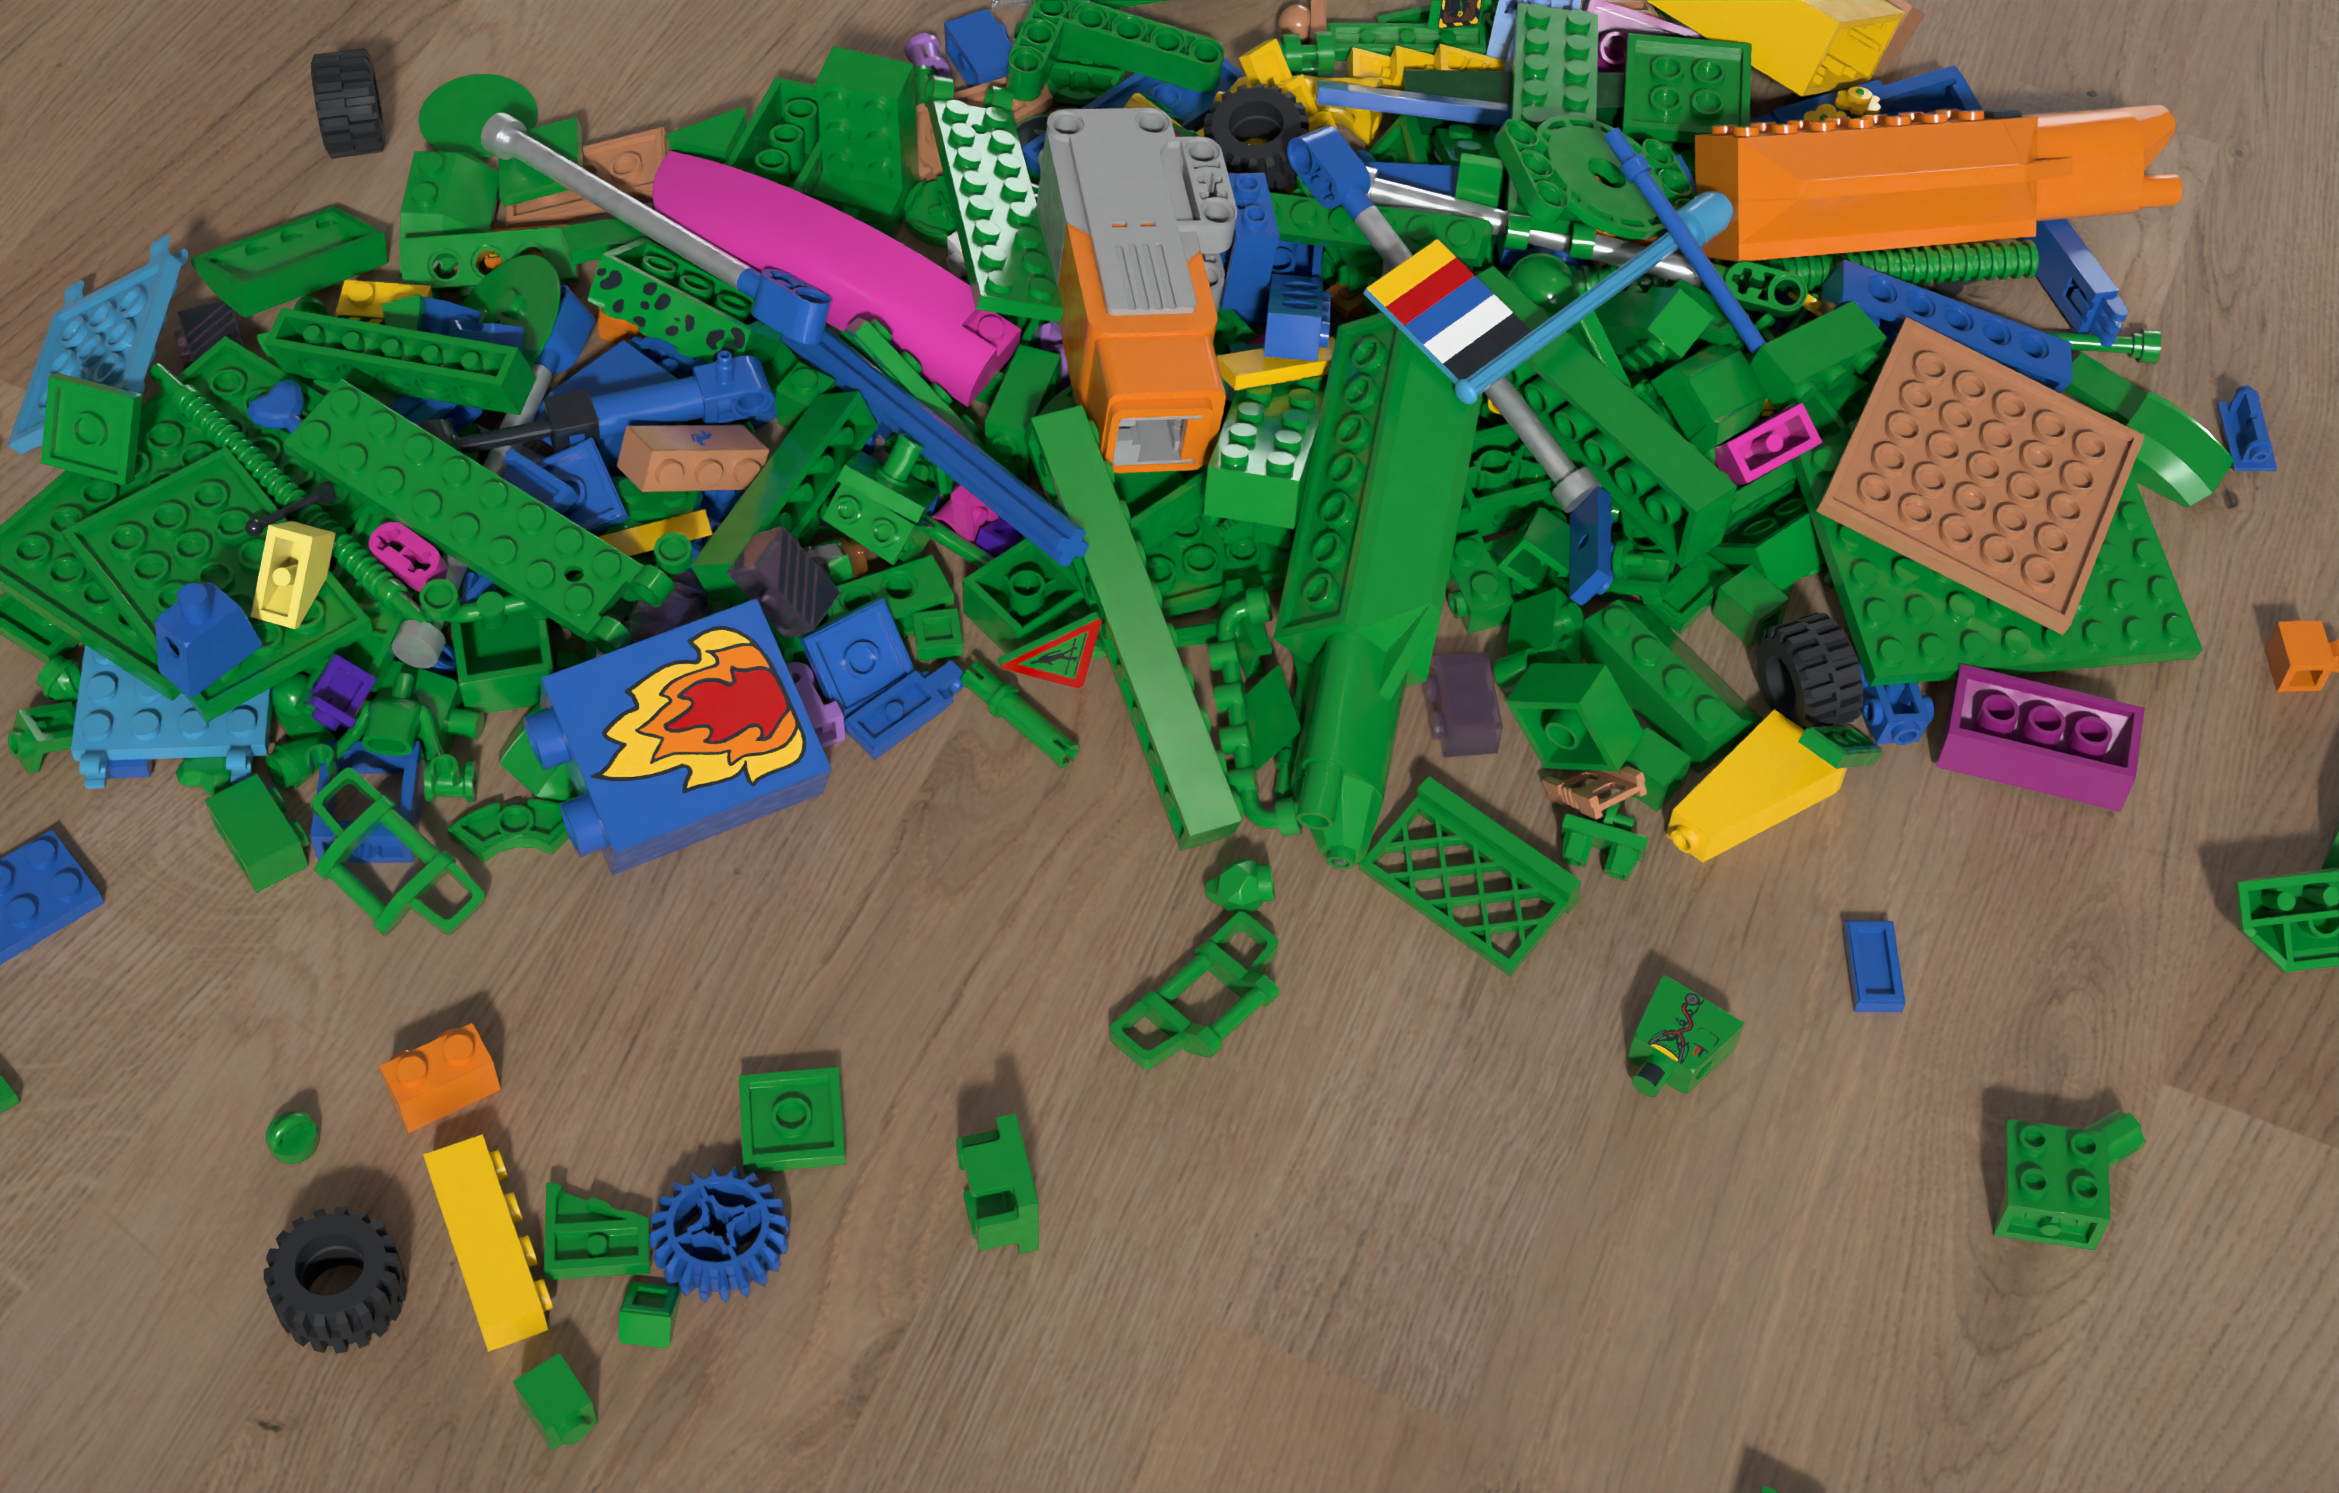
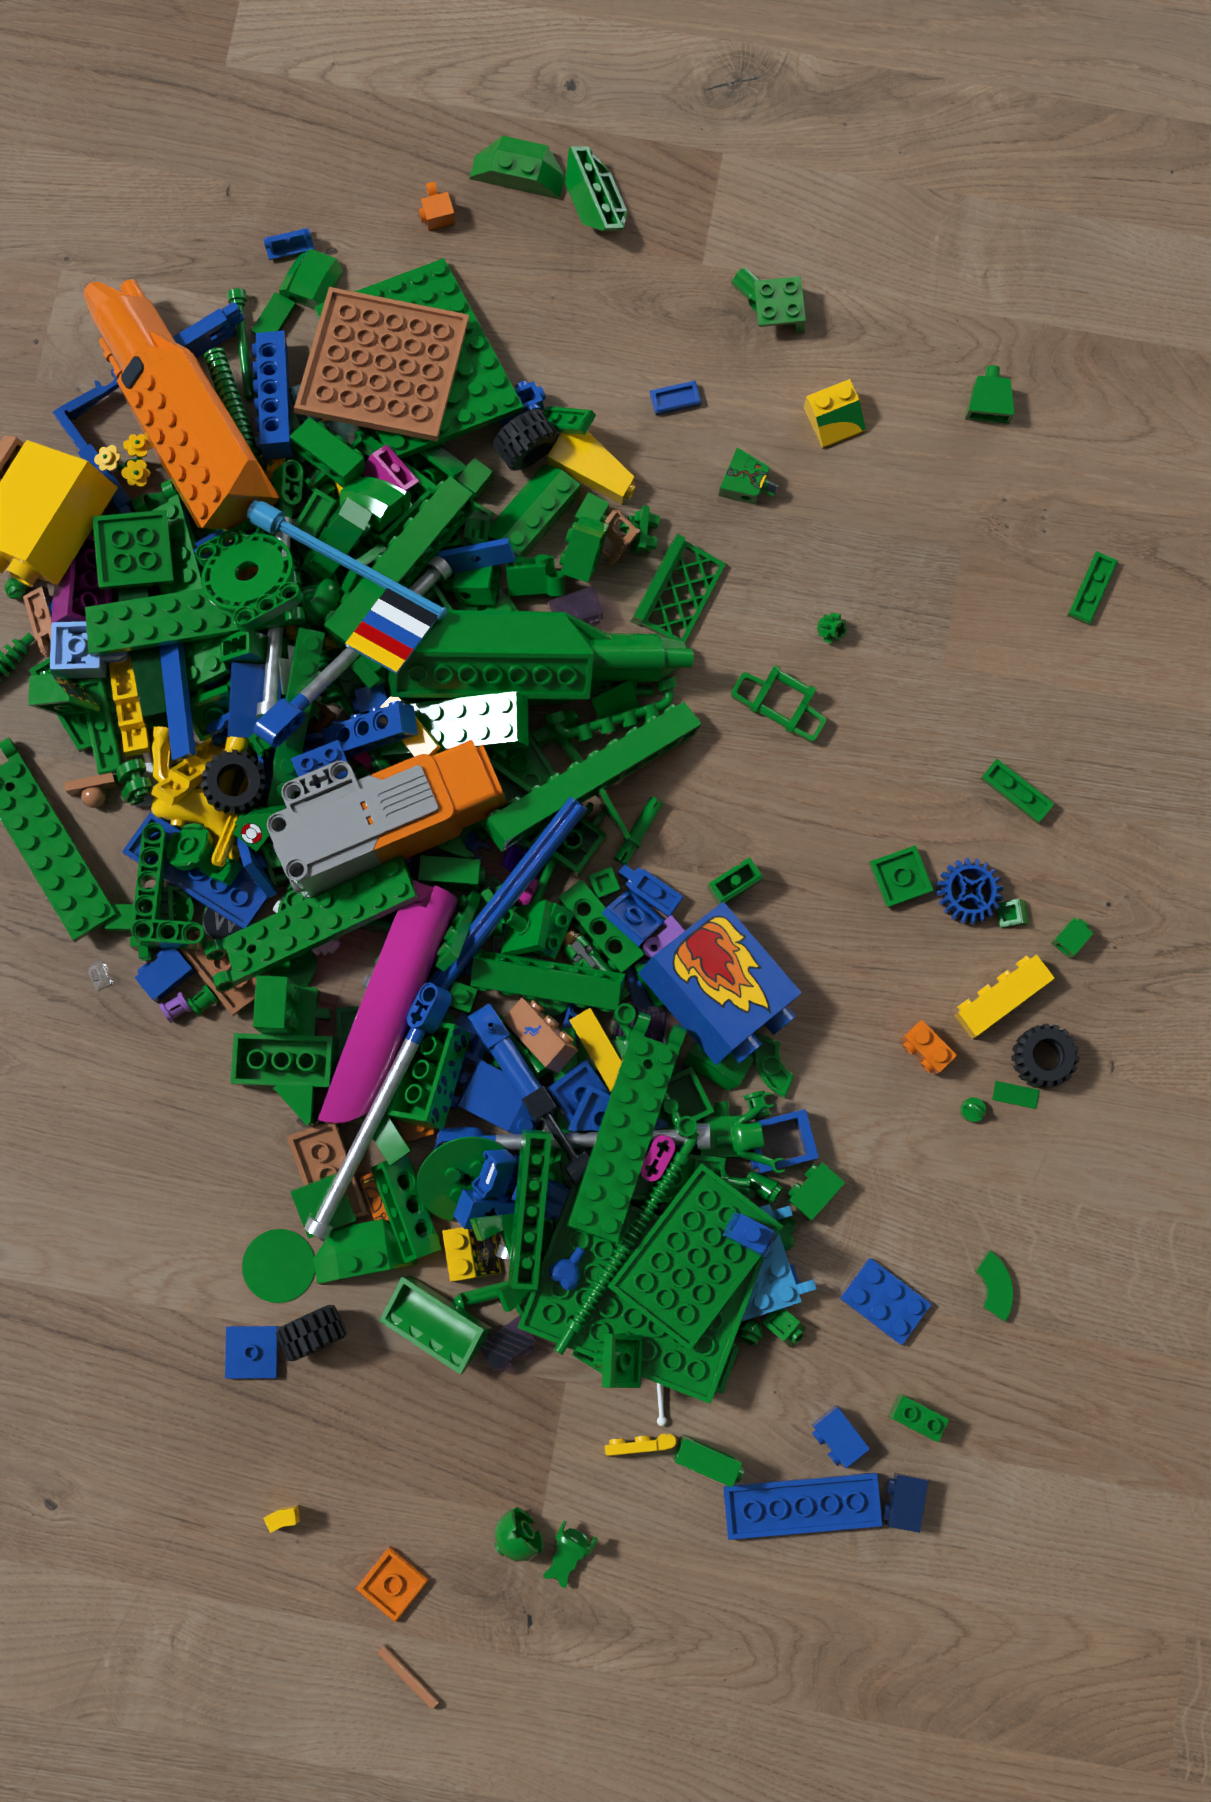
camera: 105 degrees left, 25 degrees up
dark azure plate [7,235,188,455] -> none
black hinge [245,483,337,537] -> none
light yellow slope [251,521,336,629] -> none
dark purple bracket [302,654,377,731] -> none
green bar [311,767,485,936] -> none
green wing [544,1182,651,1280] -> none
clear purple brick [726,526,841,638] -> none
green panel [956,1113,1039,1254] -> none
green rock [1205,859,1275,914] -> none
blue bar [1604,127,1766,353] -> none
magenta slope [1936,664,2145,812] -> none
none -> green tile [165,823,213,871]
none -> blue plate [225,1326,278,1379]
none -> yellow piece [263,1505,300,1533]
none -> green brick [707,857,763,905]
none -> yellow slope [804,379,866,449]
none -> green gear [817,612,847,644]
none -> green plate [980,758,1054,824]
none -> green sticker [992,1081,1039,1109]

